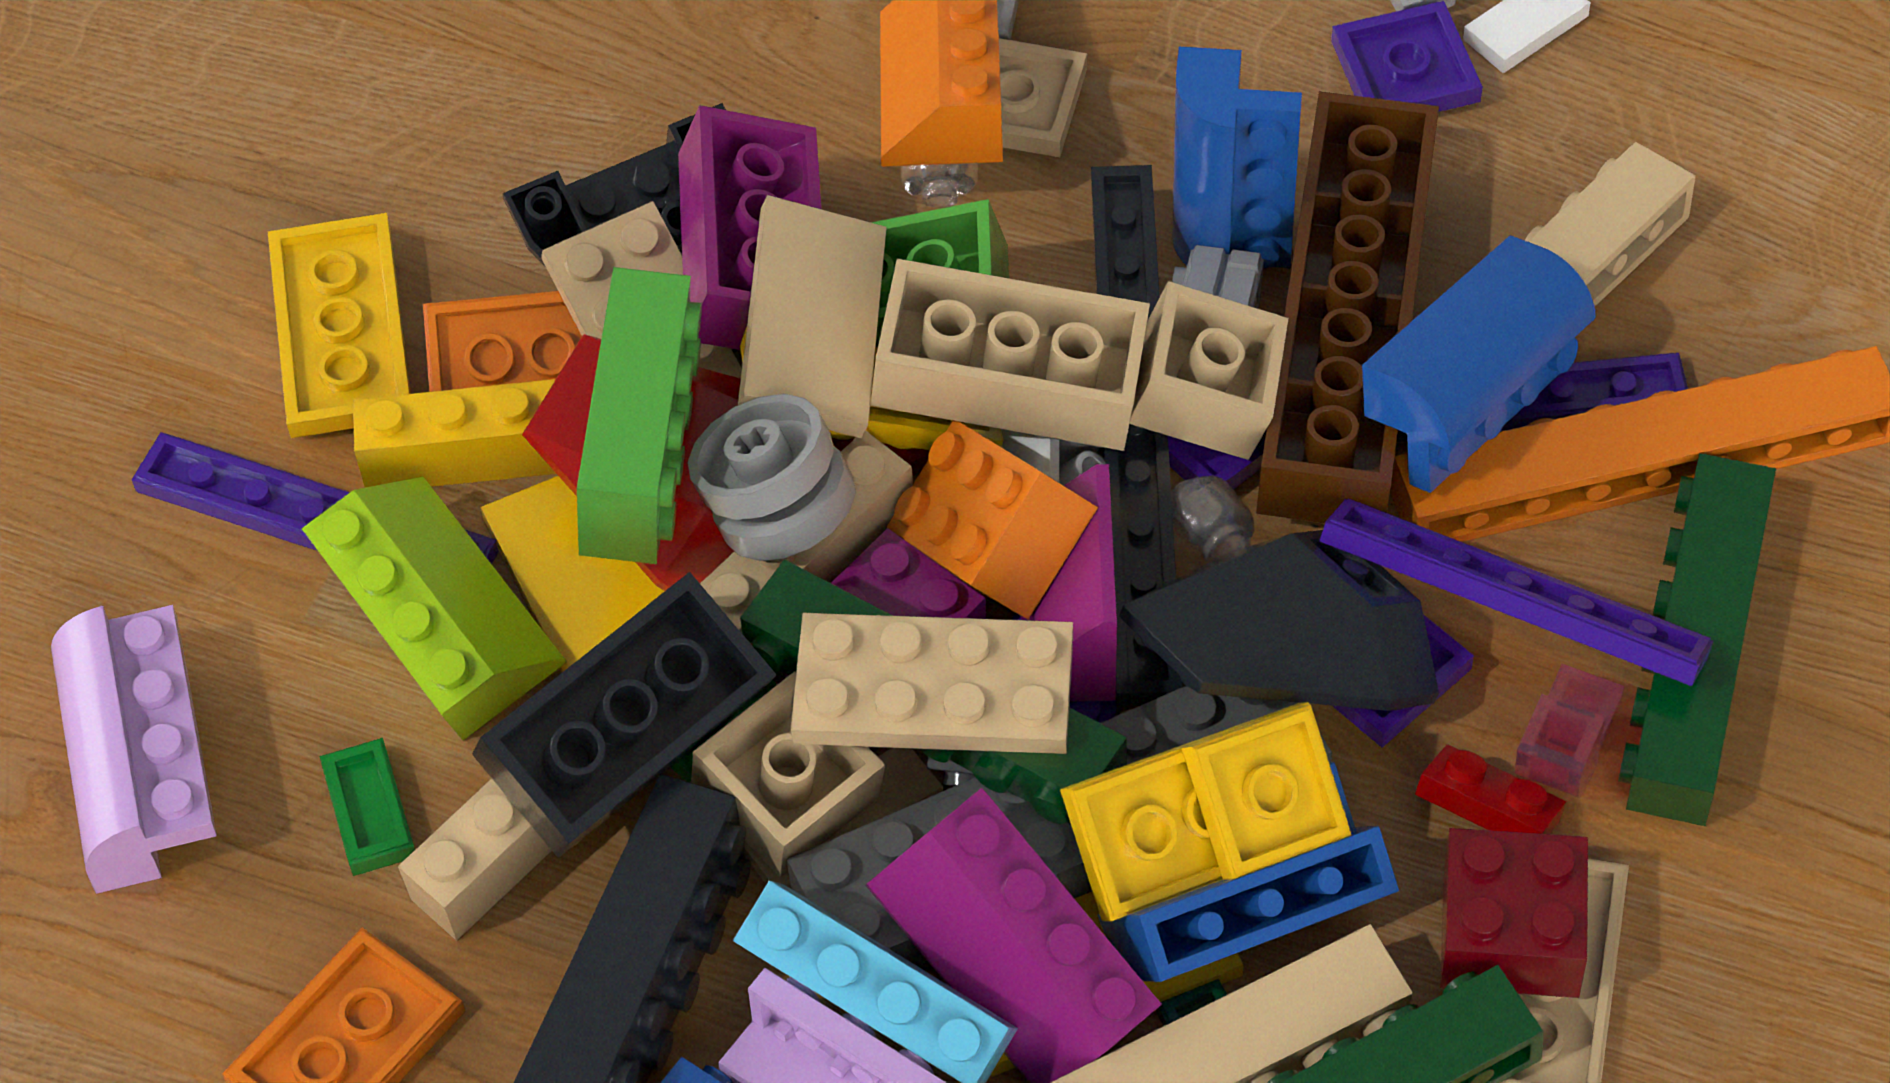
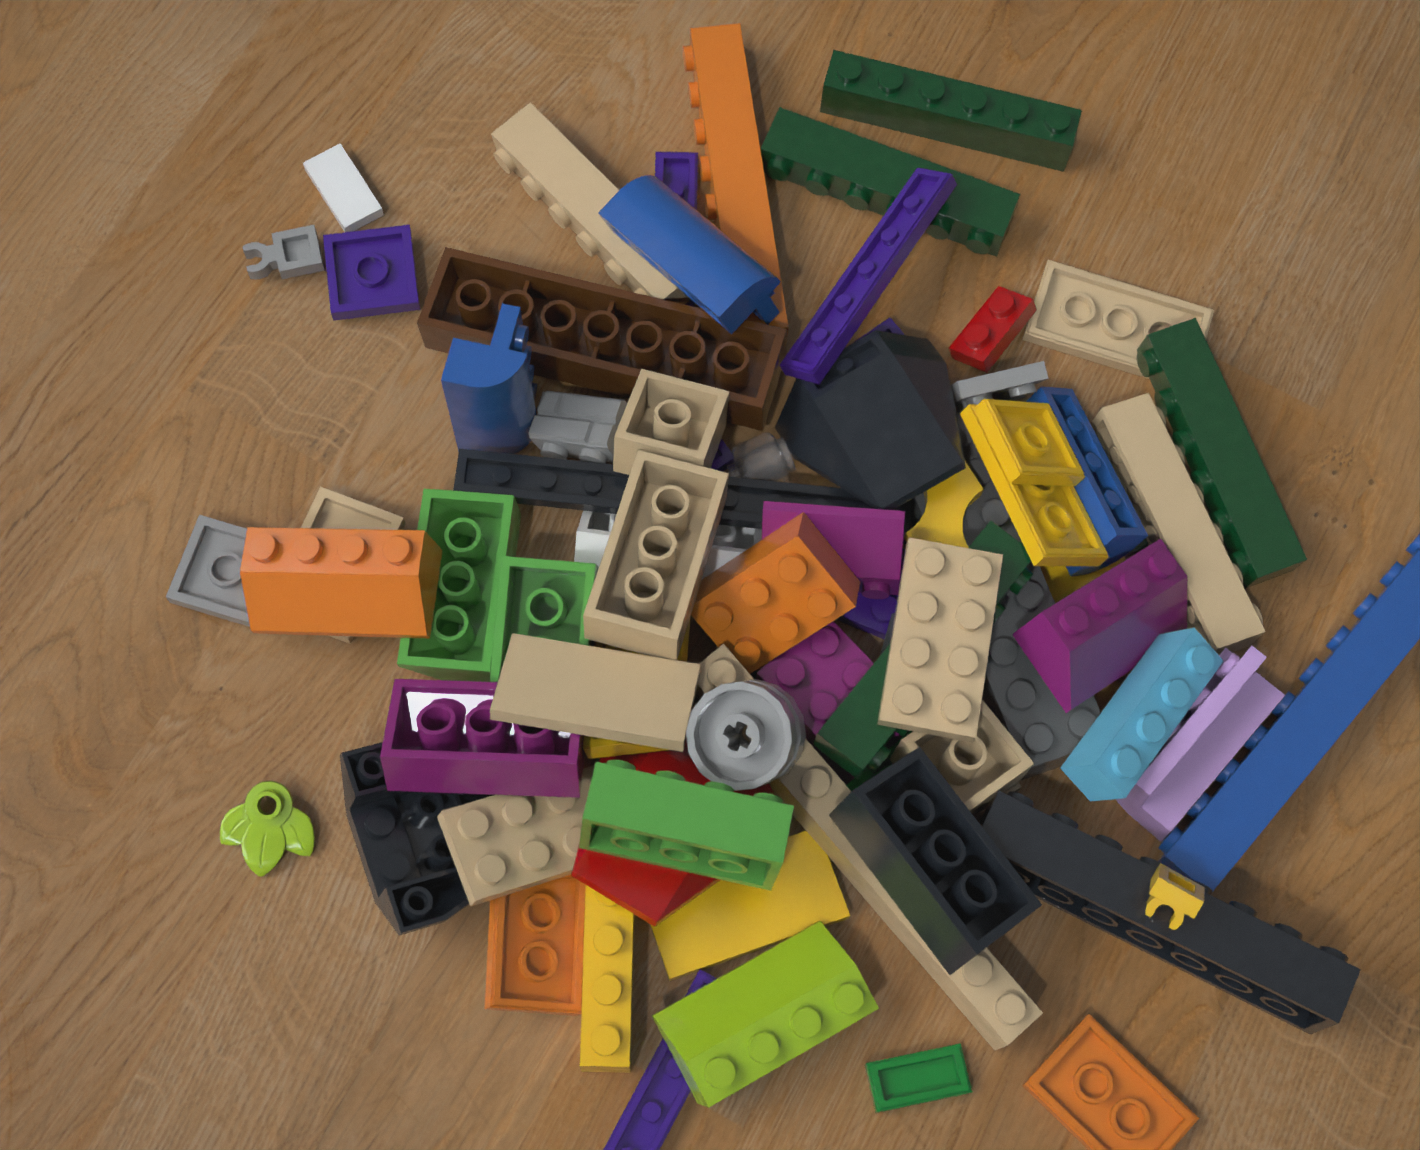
camera: 90 degrees left, 15 degrees up
yellow plate [267,213,411,438] -> none
dark red brick [1440,828,1588,998] -> none
clear pink brick [1515,664,1625,798] -> none
none -> lime plate [220,781,315,877]
none -> bright green slope [397,488,521,682]
none -> dark green brick [820,50,1082,172]
none -> yellow tile [904,462,984,548]
none -> light grey plate [952,361,1048,413]
none -> yellow tile [1145,863,1205,930]

